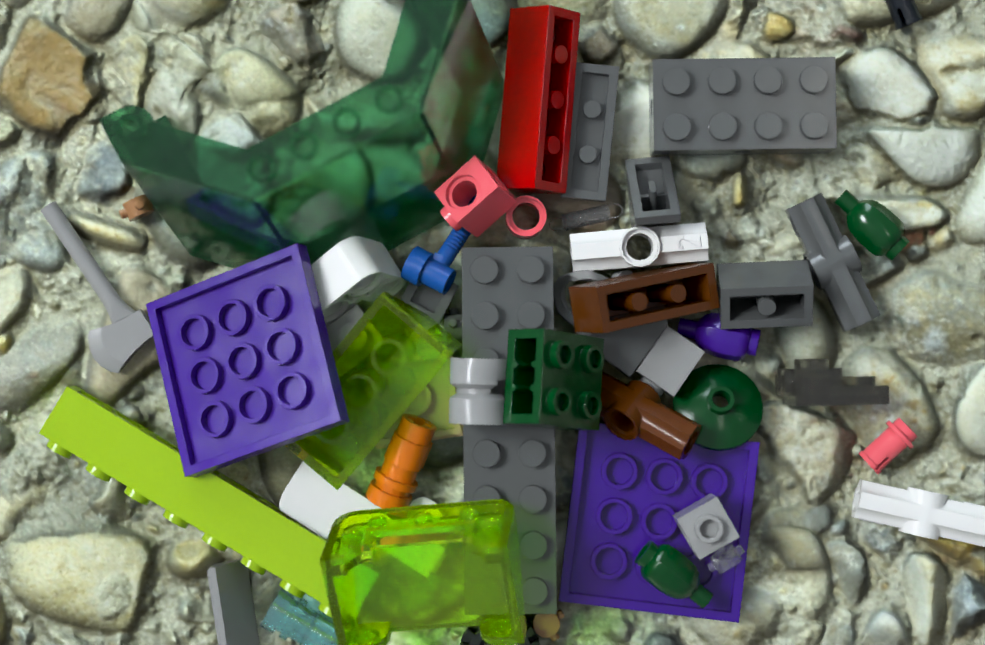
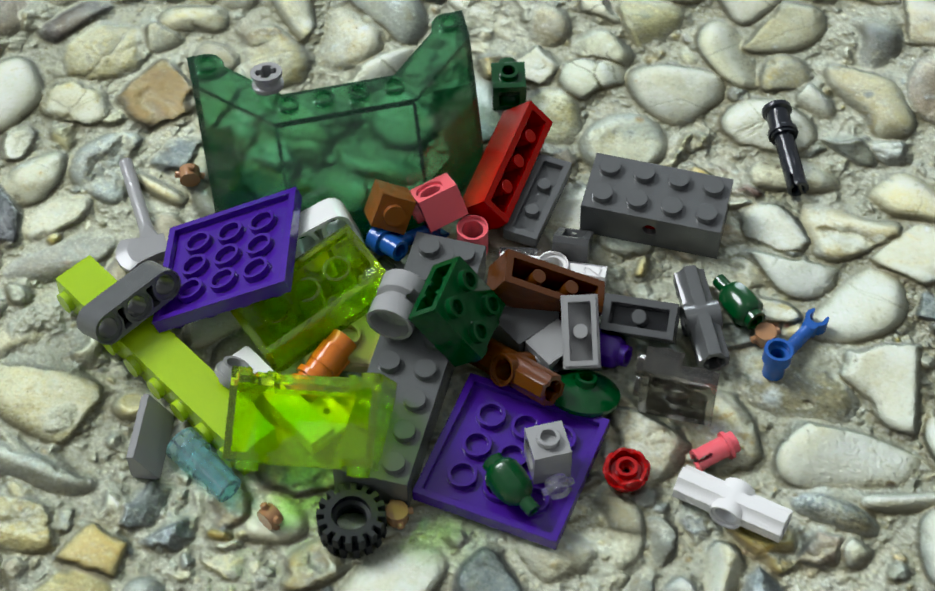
camera: 15 degrees right, 35 degrees down
none -> dark grey beam [76,261,181,345]
none -> light grey plate [214,356,251,389]
none -> light grey bush [250,62,284,96]
none -> dark orange brick [363,179,416,235]
none -> light grey slope [560,294,601,371]
none -> red plate [602,447,651,493]
none -> medium nougat piece [750,322,781,348]
none -> blue brick [762,308,829,381]

